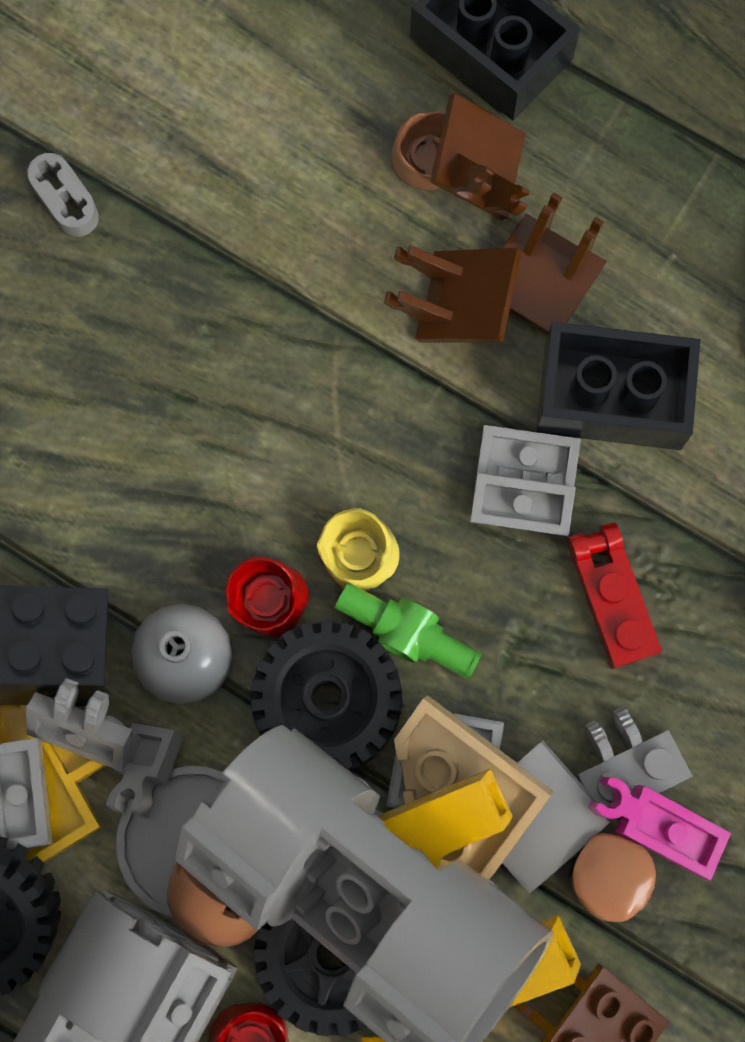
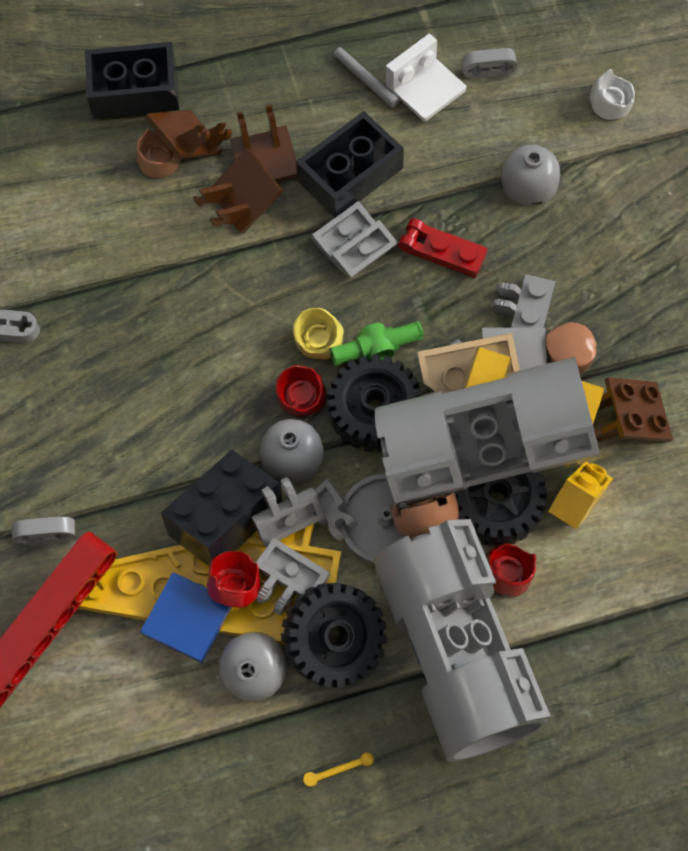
camera: 45 degrees left, 10 degrees down
dark pink plate [588,777,731,881] -> none

